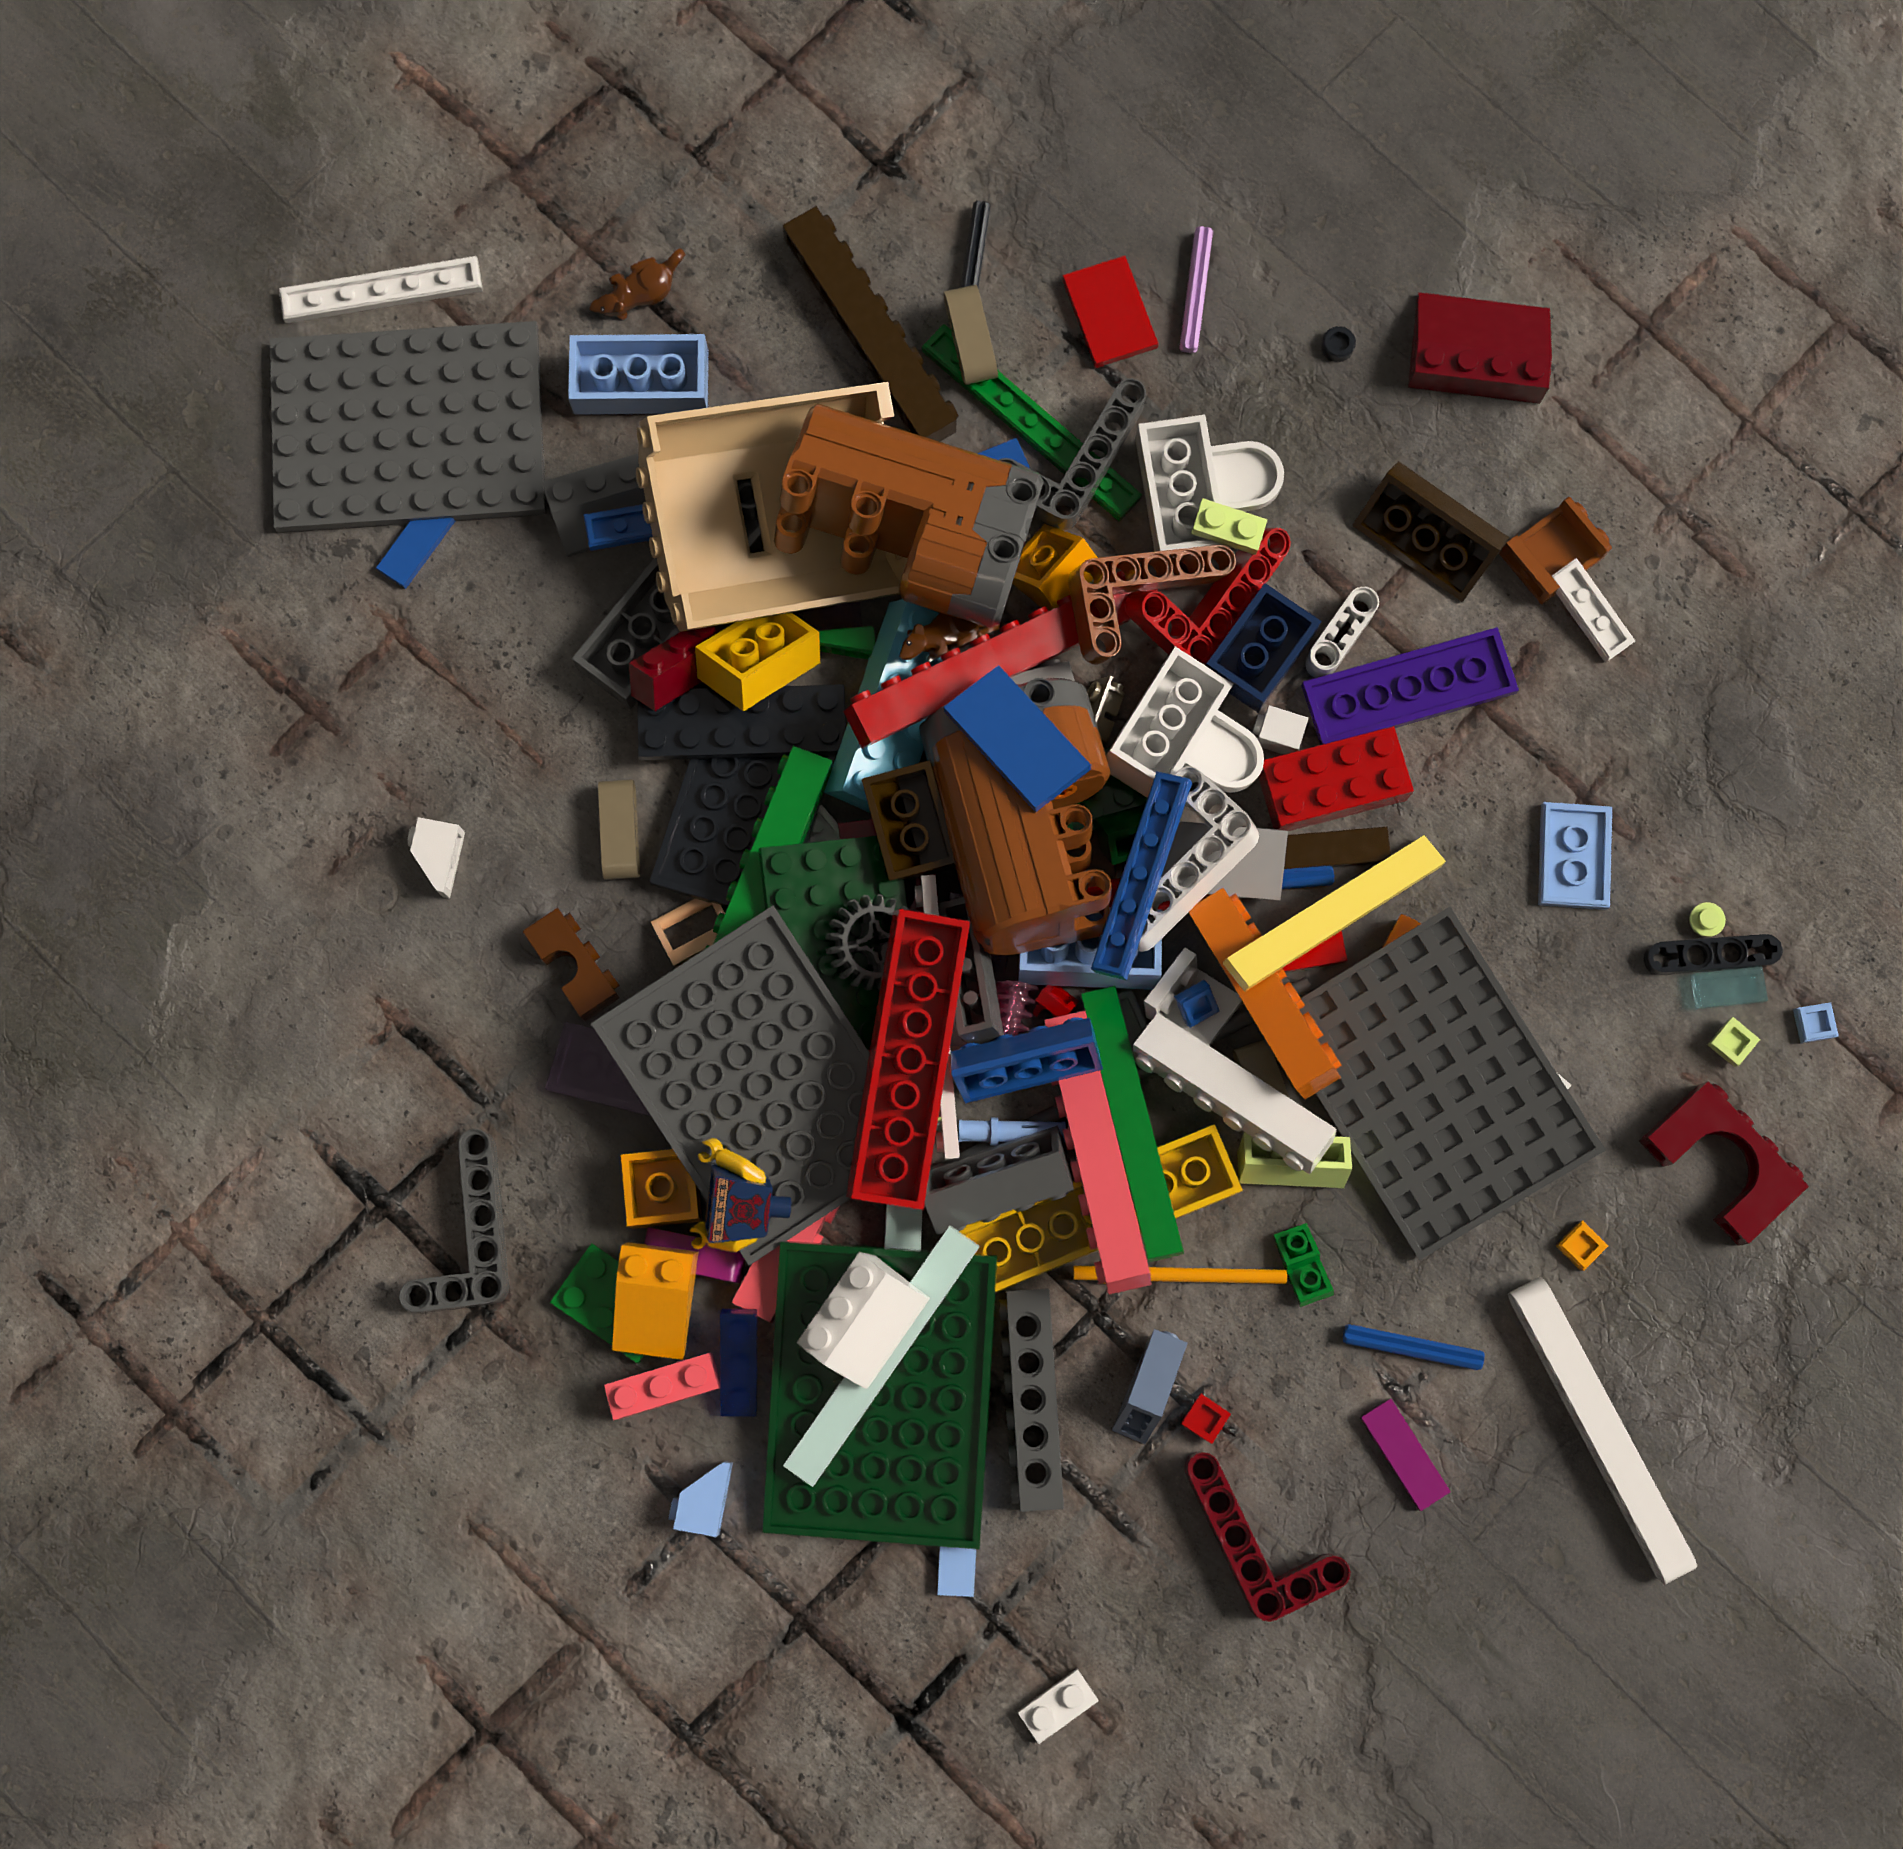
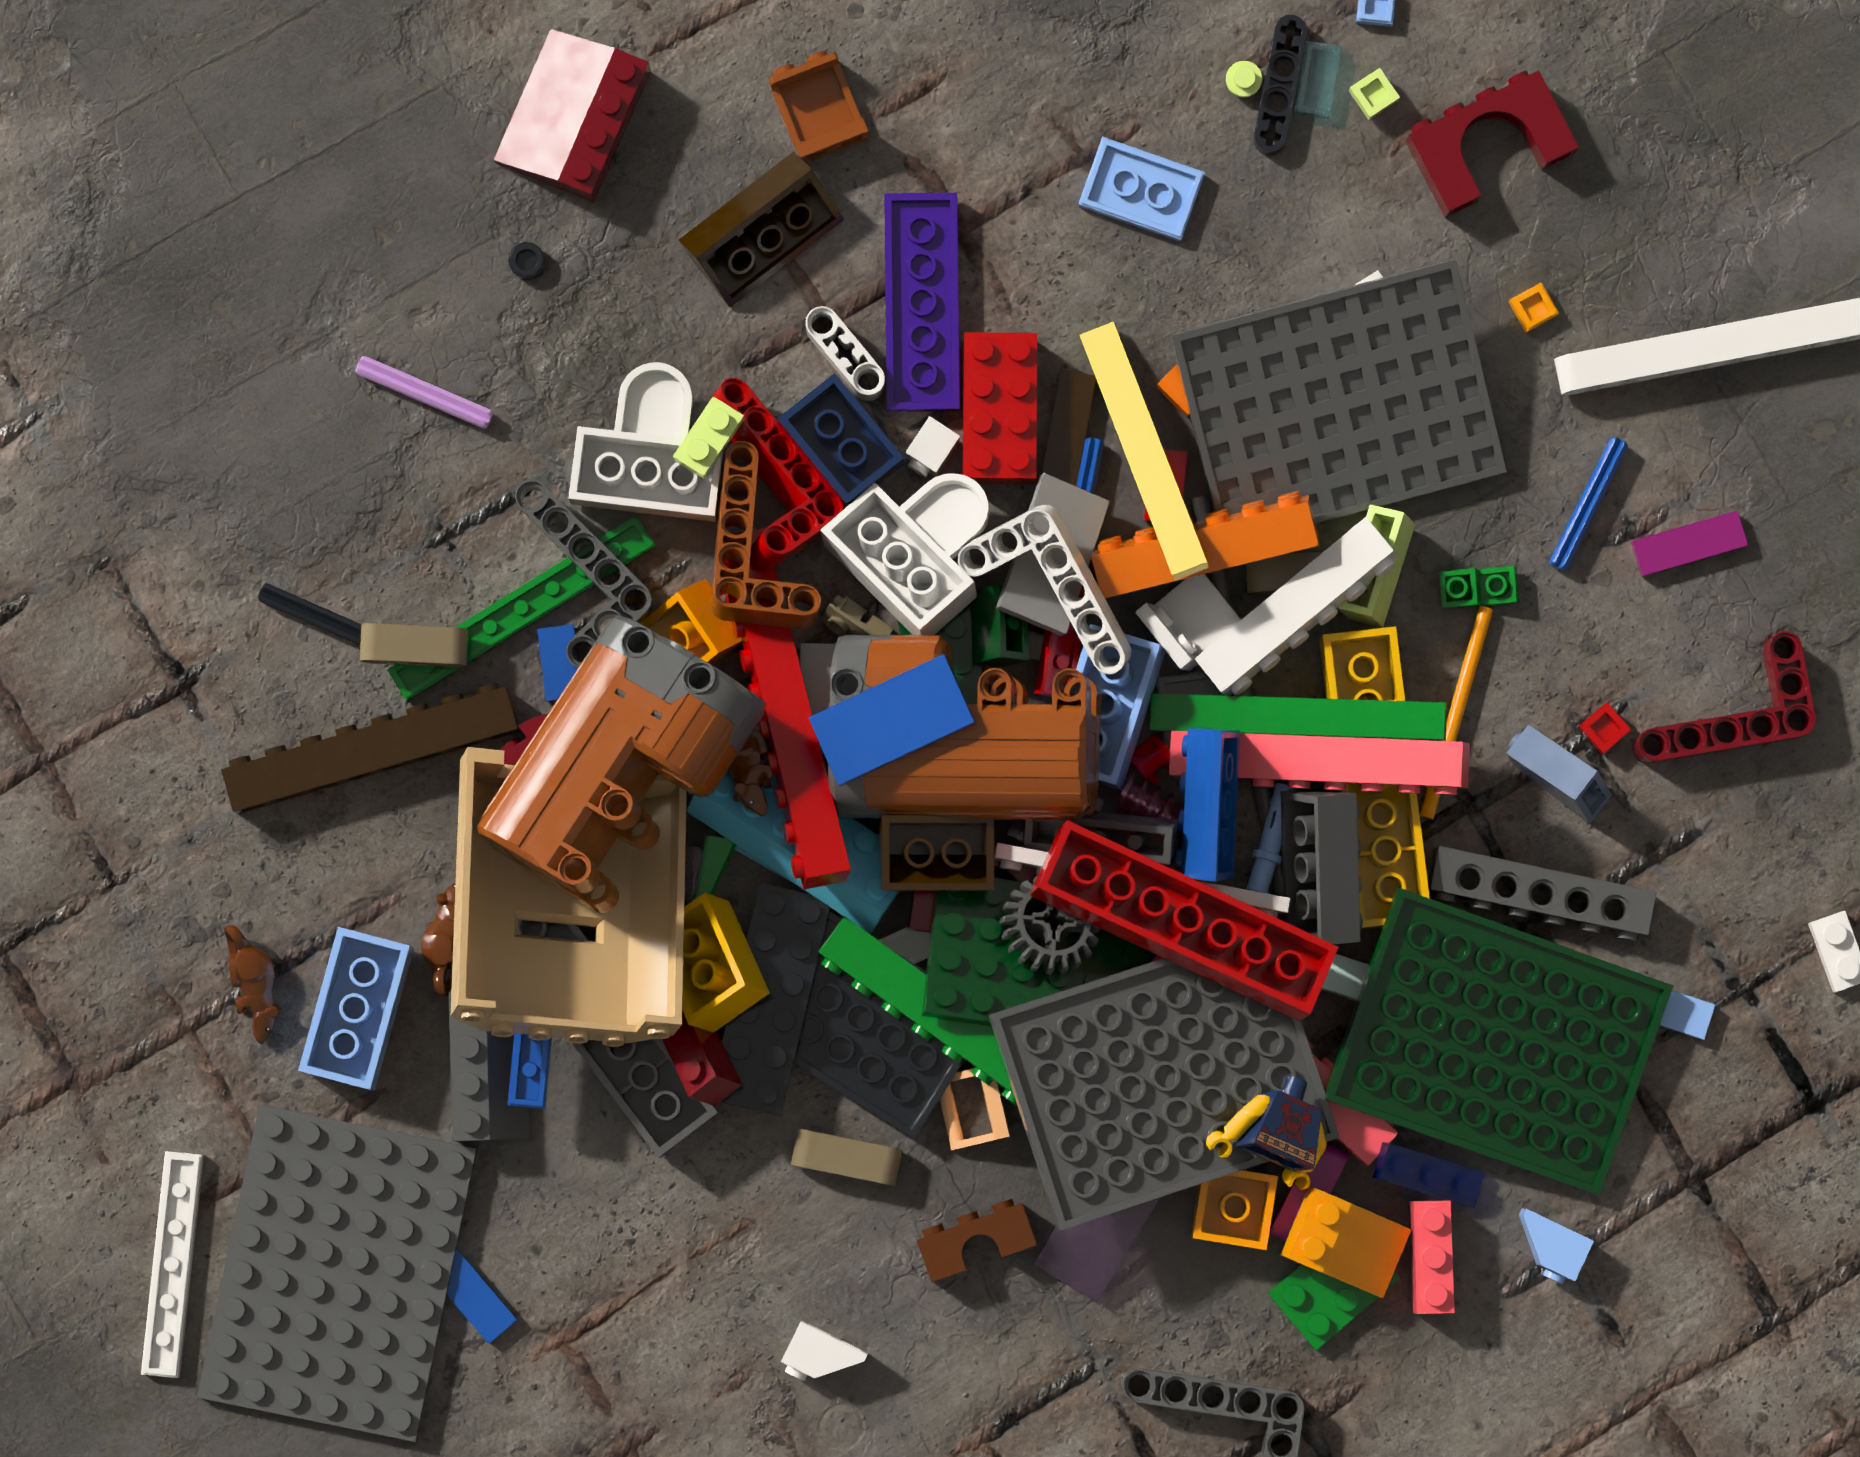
camera: 75 degrees left, 5 degrees up
light aqua tile [783,1225,980,1487] -> none
white slope [797,1252,930,1389] -> none
red tile [1062,255,1159,368] -> none
blue tile [1091,771,1192,981] -> none
blue tile [1174,980,1220,1028] -> none
white tile [1552,558,1635,662] -> none

